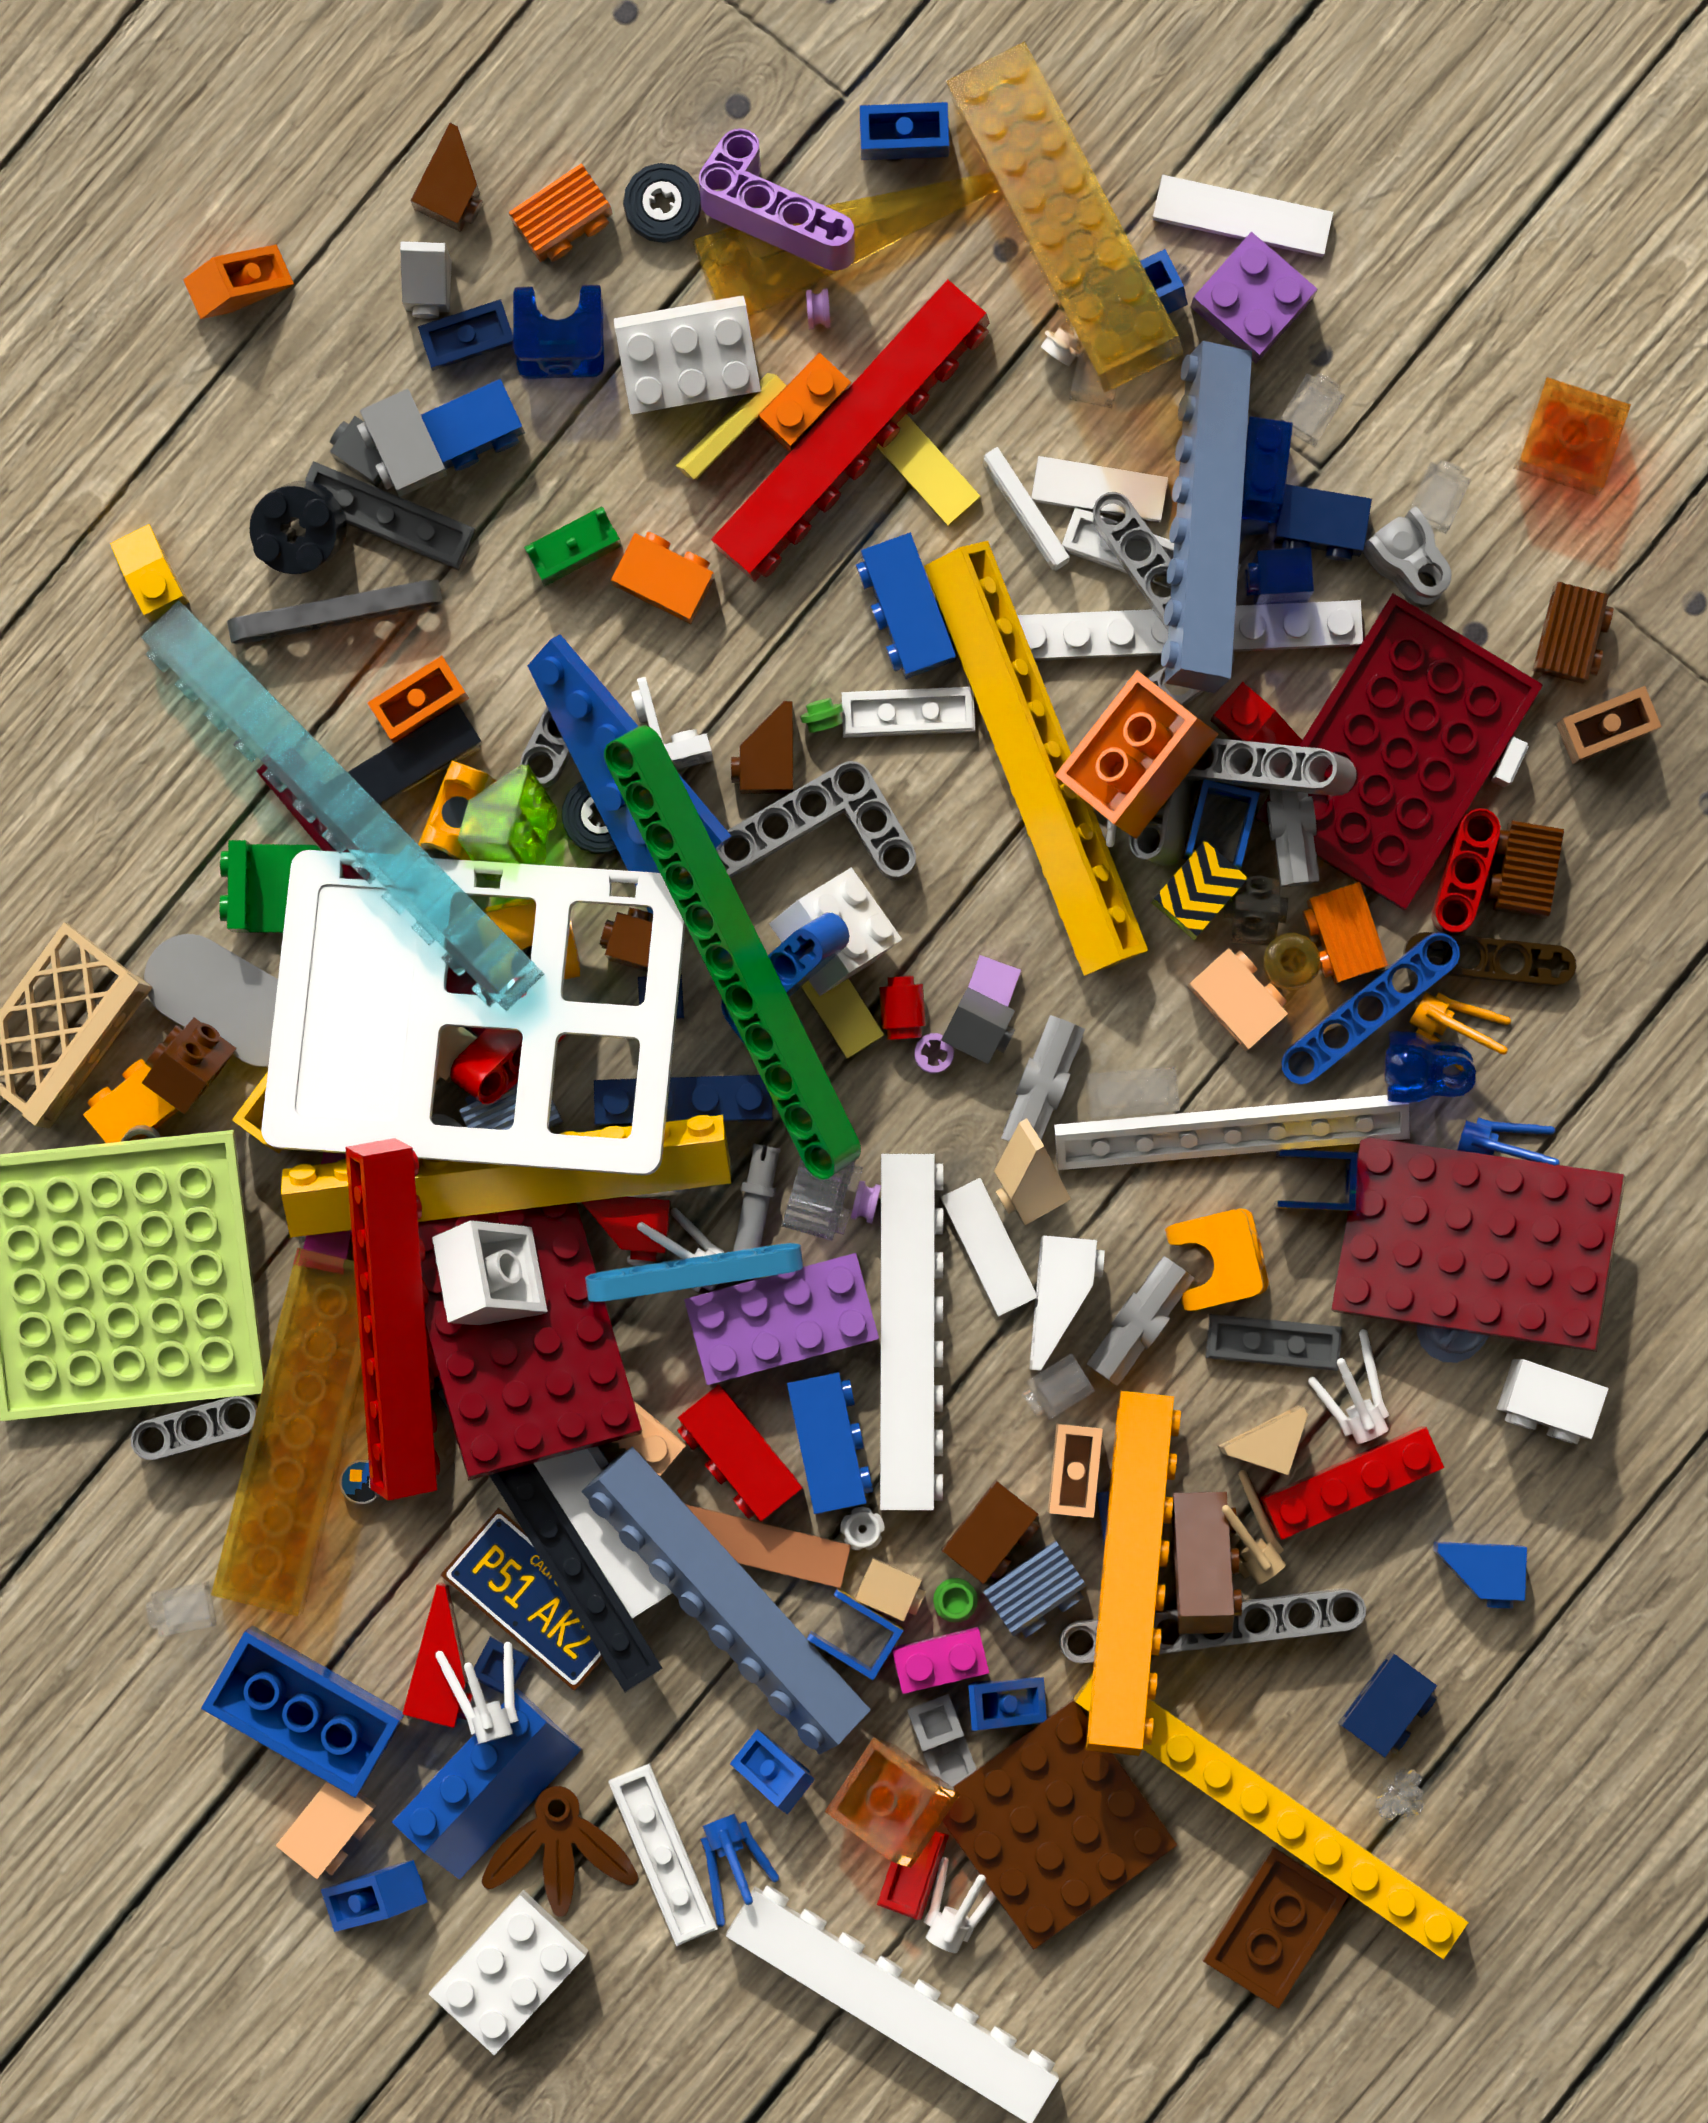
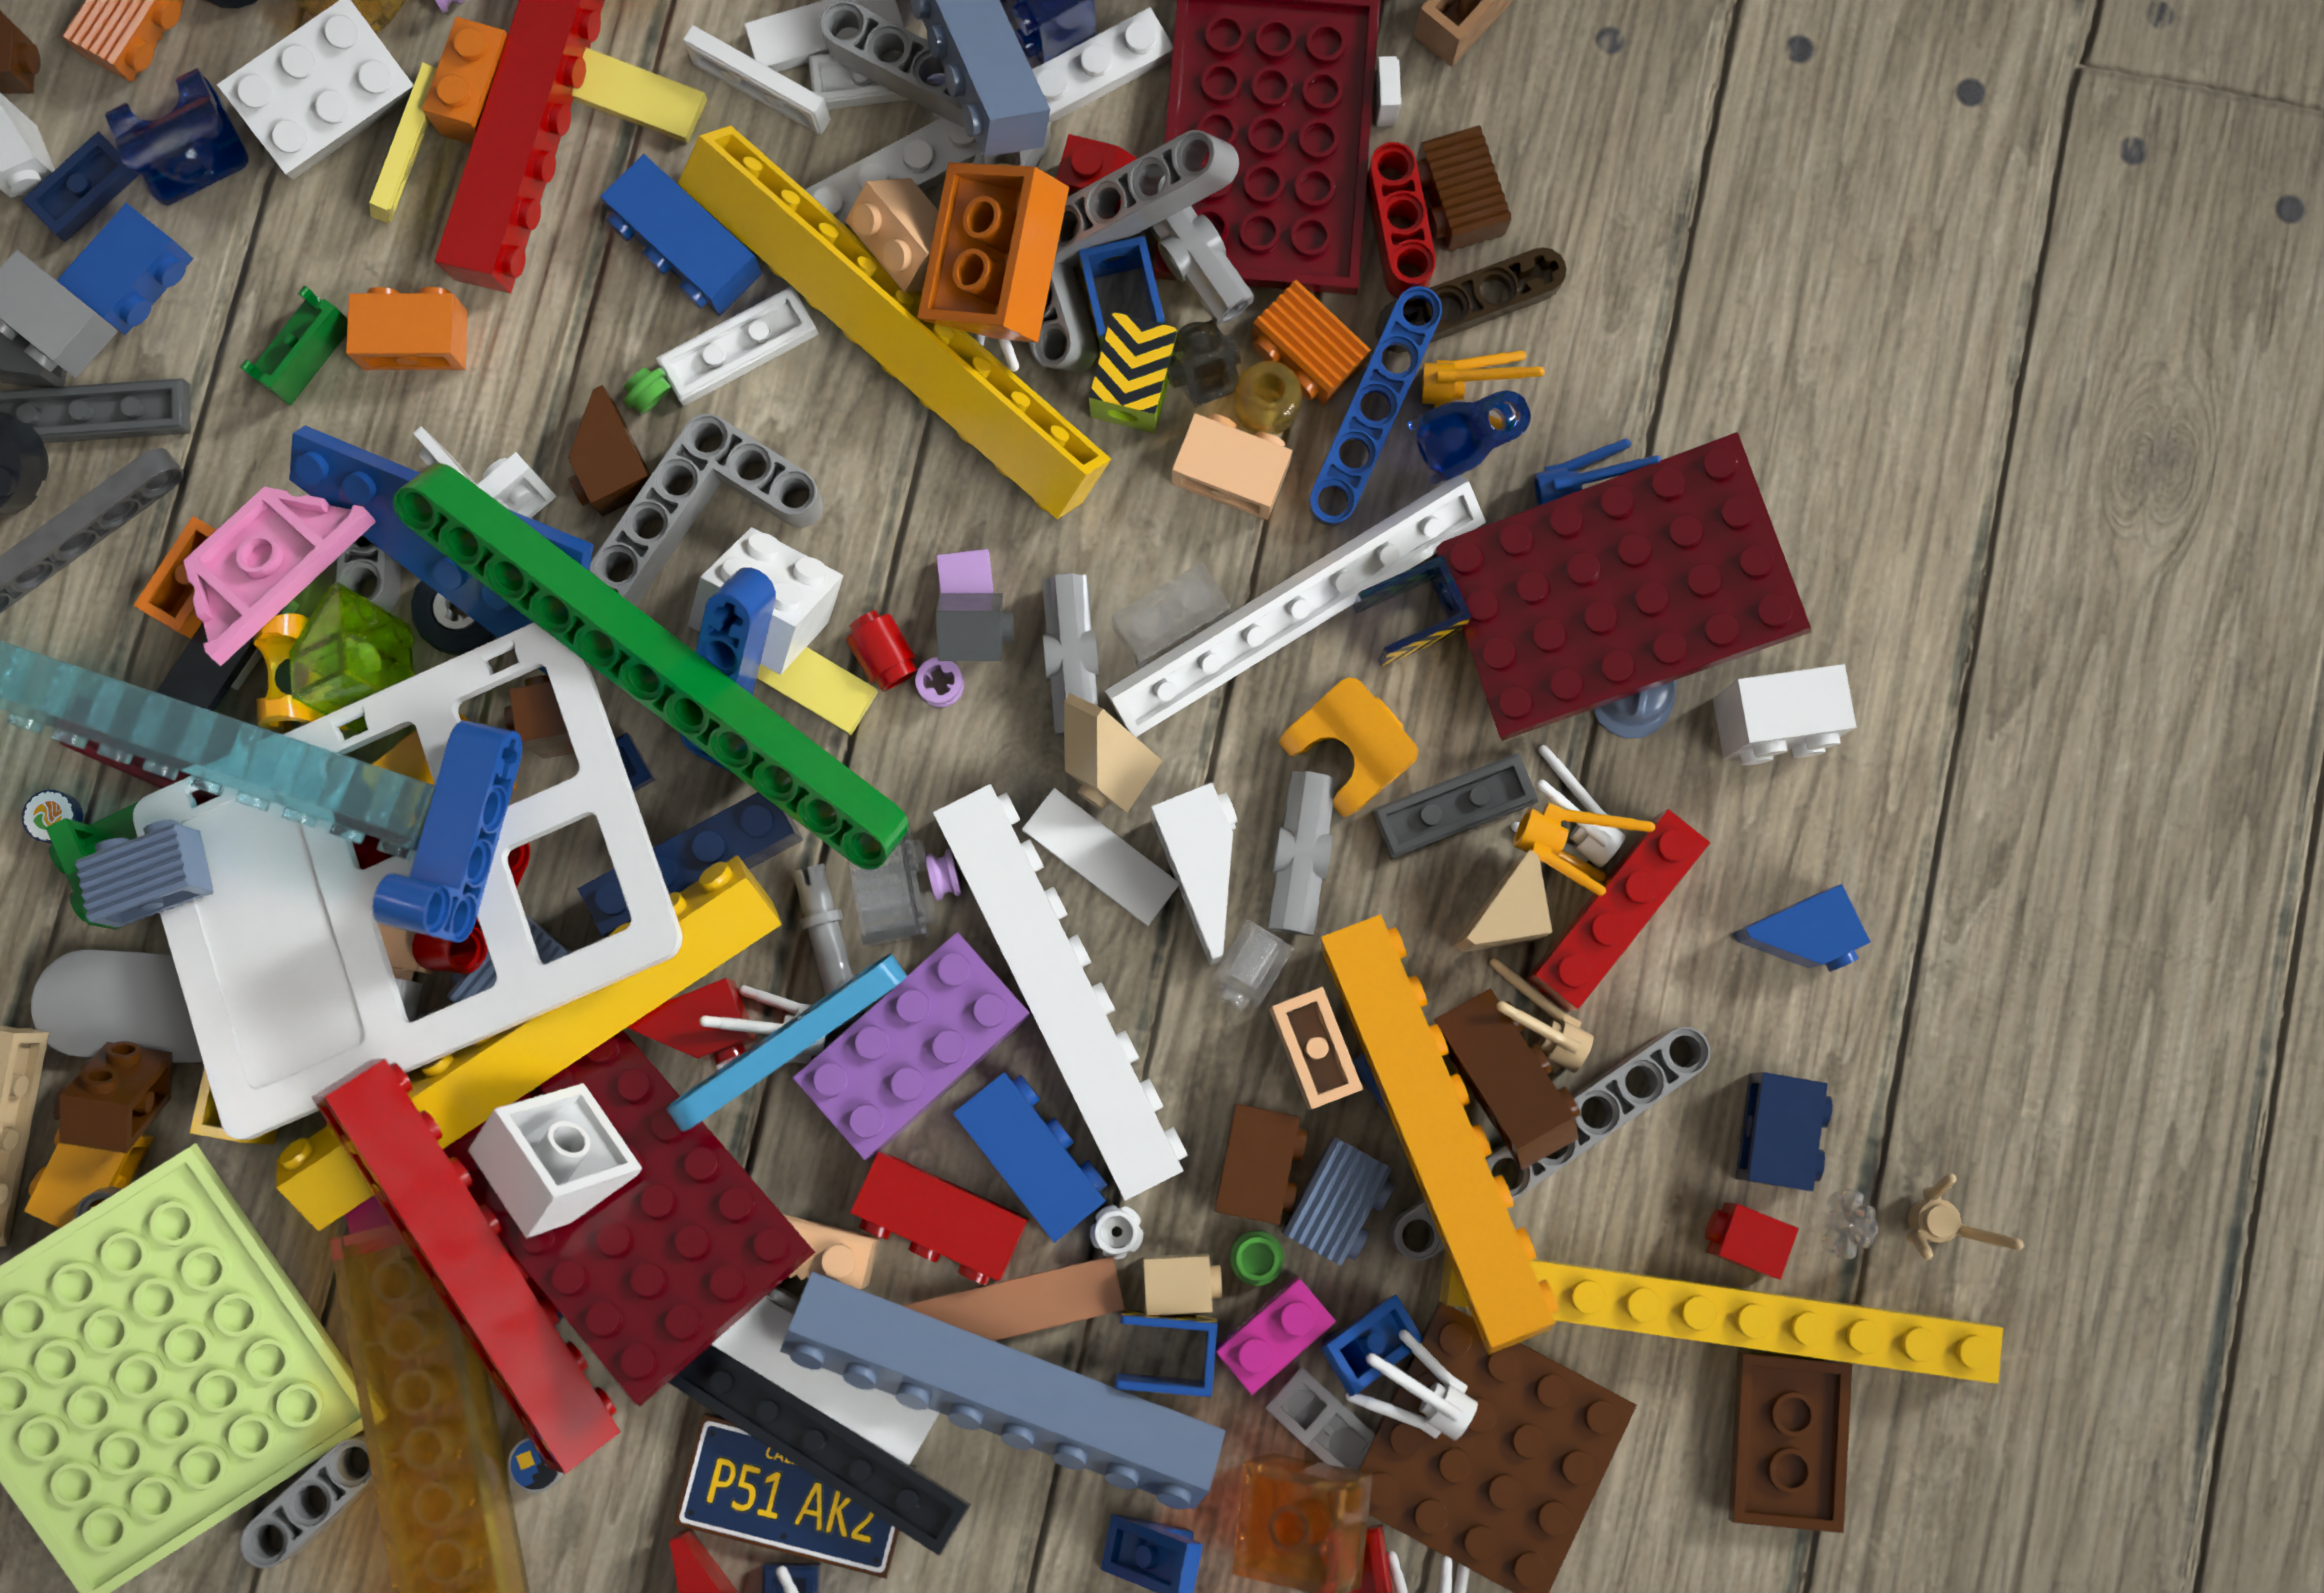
camera: 30 degrees left, 5 degrees down
none -> tile [22,790,83,844]
none -> sand blue brick [75,820,214,927]
none -> bright pink wing [183,486,376,666]
none -> blue beam [372,721,522,943]
none -> light nougat brick [845,178,938,293]
none -> white plant [1346,1330,1478,1441]
none -> light orange plant [1513,802,1655,896]
none -> red brick [1705,1202,1799,1280]
none -> tan plant [1907,1173,2024,1260]

